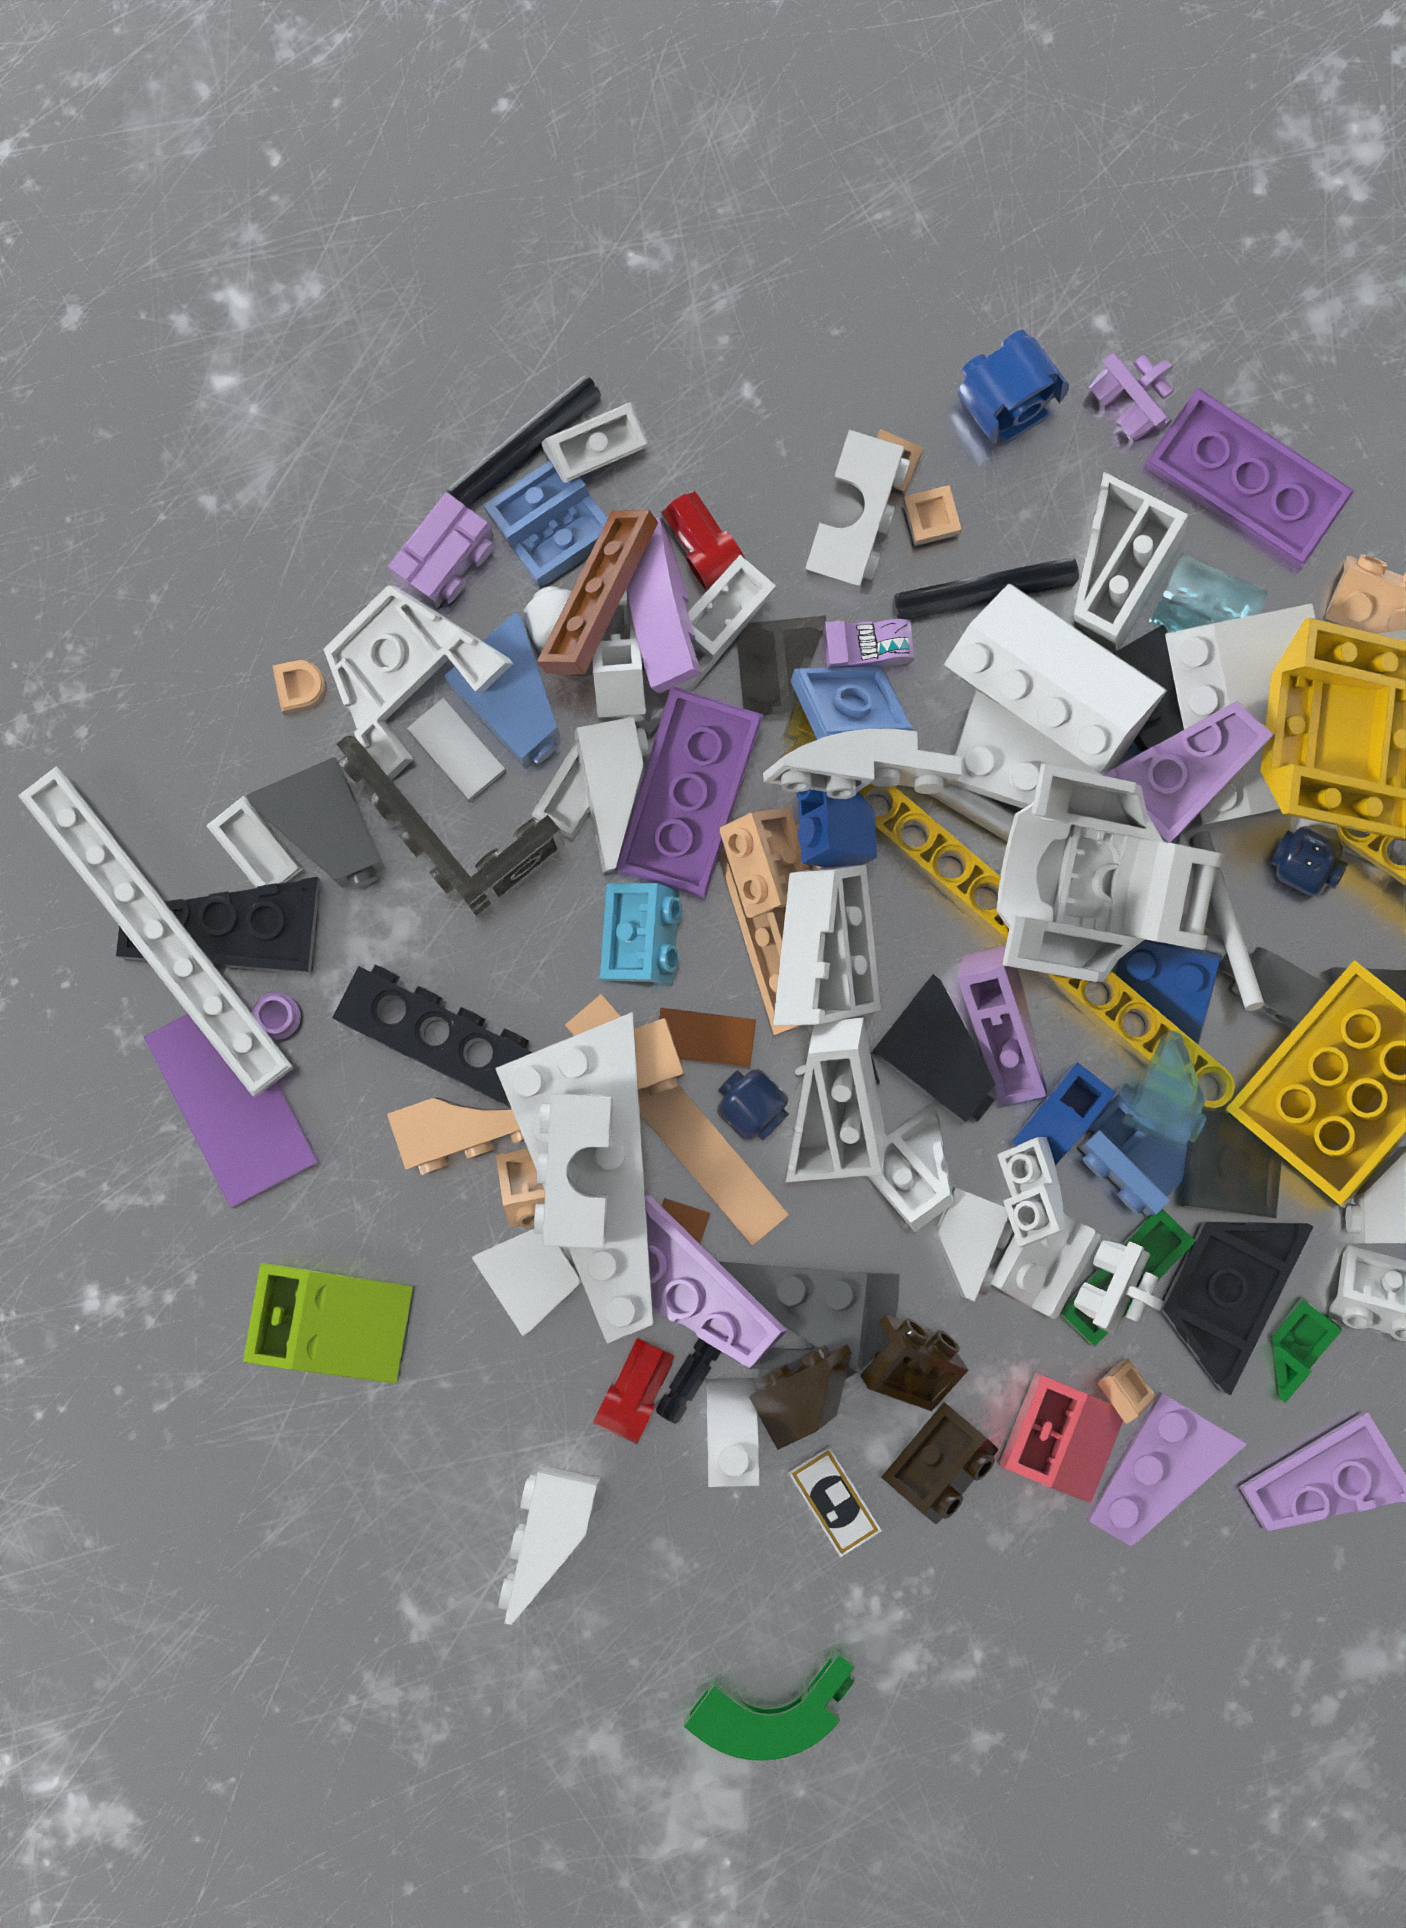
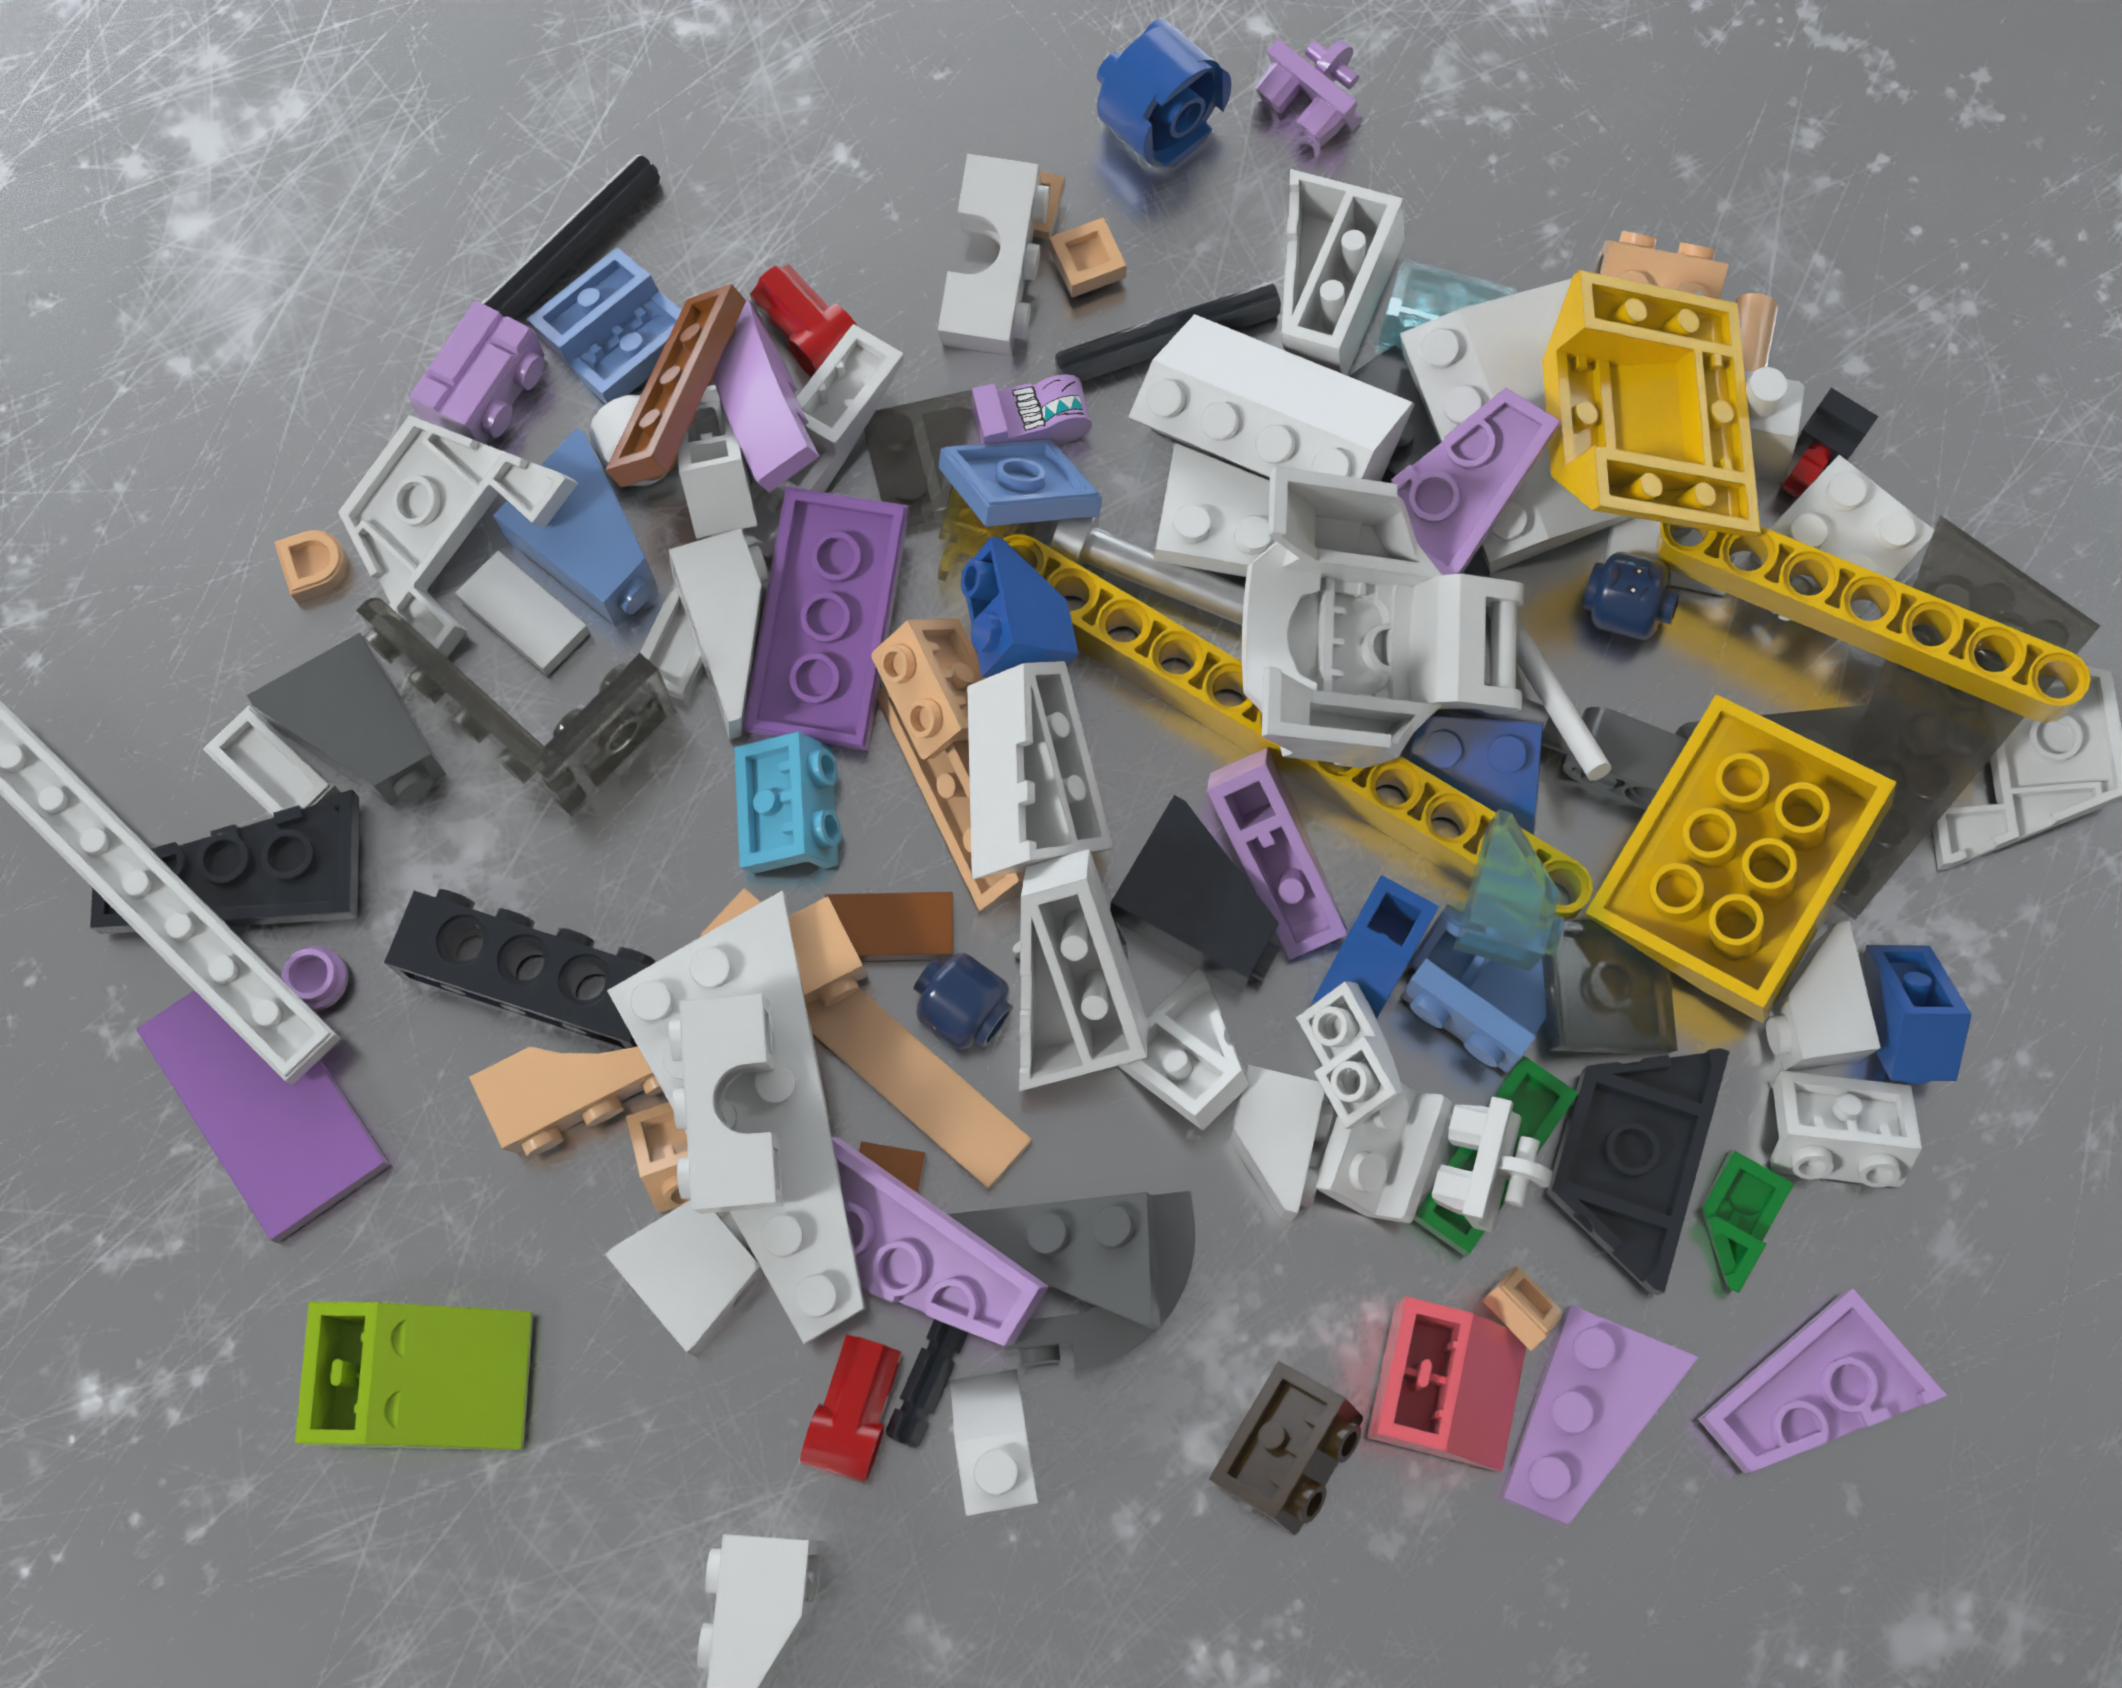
camera: 10 degrees left, 10 degrees down
white slope [541,402,650,483] -> none
dark brown slope [749,1344,852,1450] -> none
white slope [763,729,962,799] -> none
tile [787,1445,882,1558] -> none
dark brown bracket [860,1314,969,1412] -> none
medium lavender tile [1143,387,1354,571] -> none

